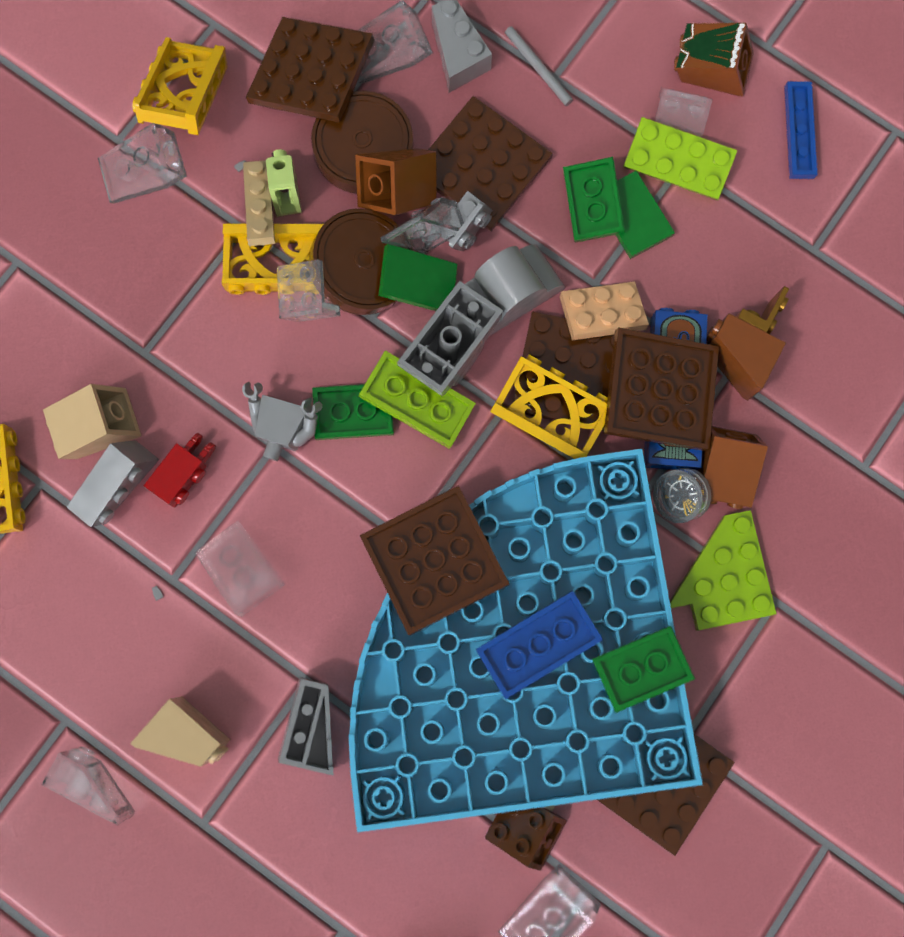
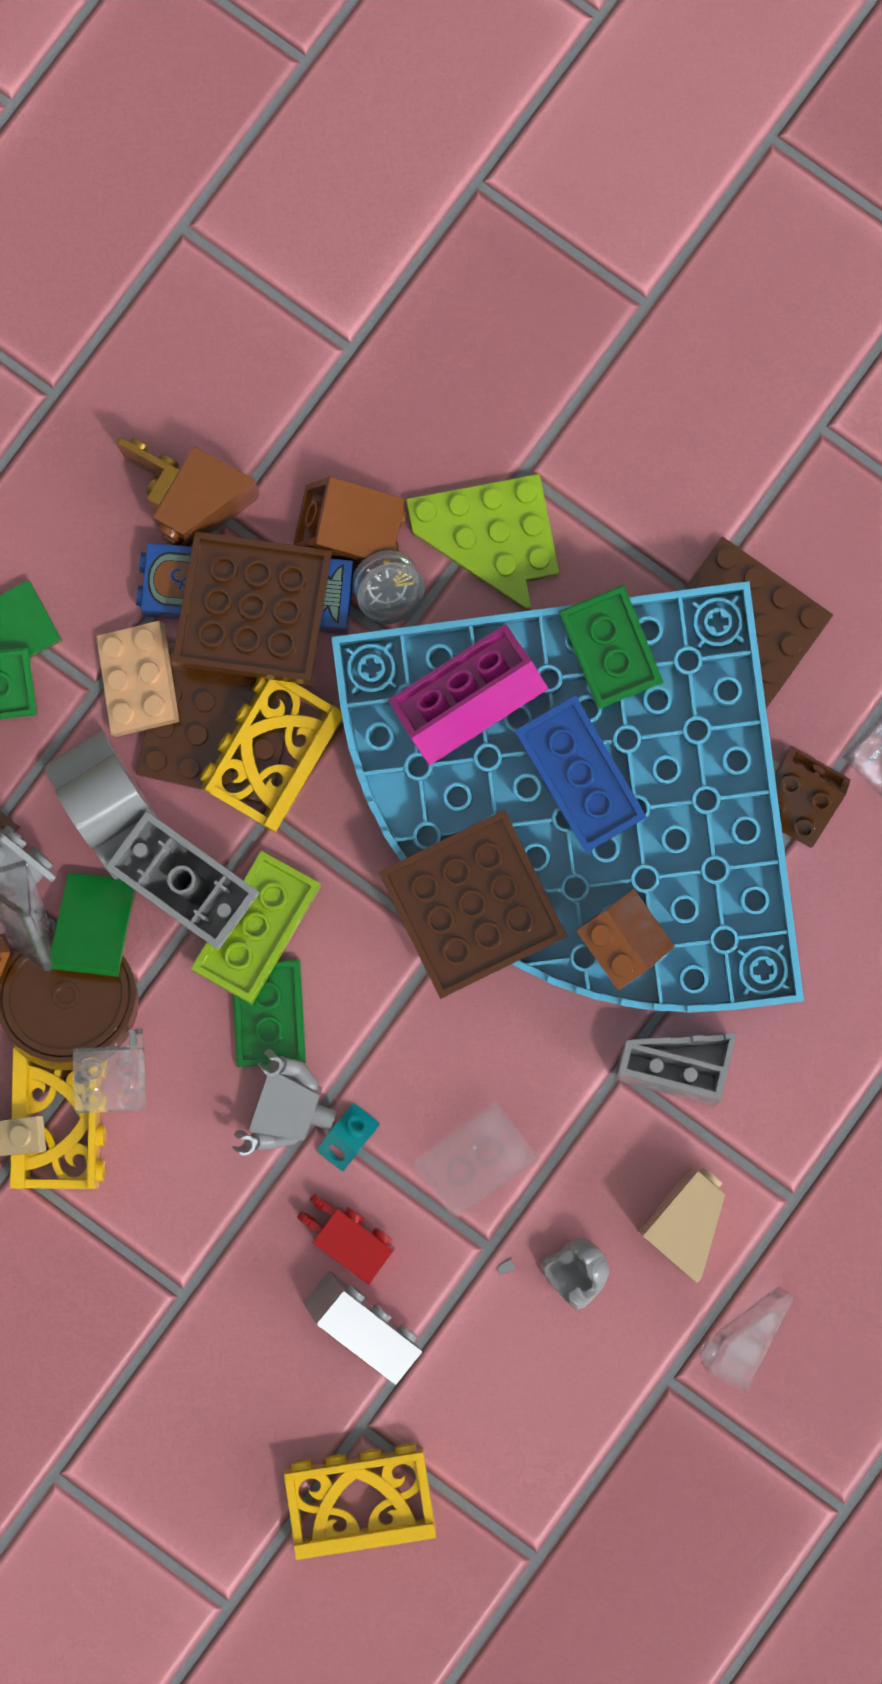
camera: 80 degrees left, 5 degrees up
tan slope [43,384,141,459] -> none
none -> teal bracket [317,1104,380,1171]
none -> dark pink slope [388,624,548,765]
none -> light grey hair [540,1238,610,1310]
none -> dark orange slope [576,889,675,990]

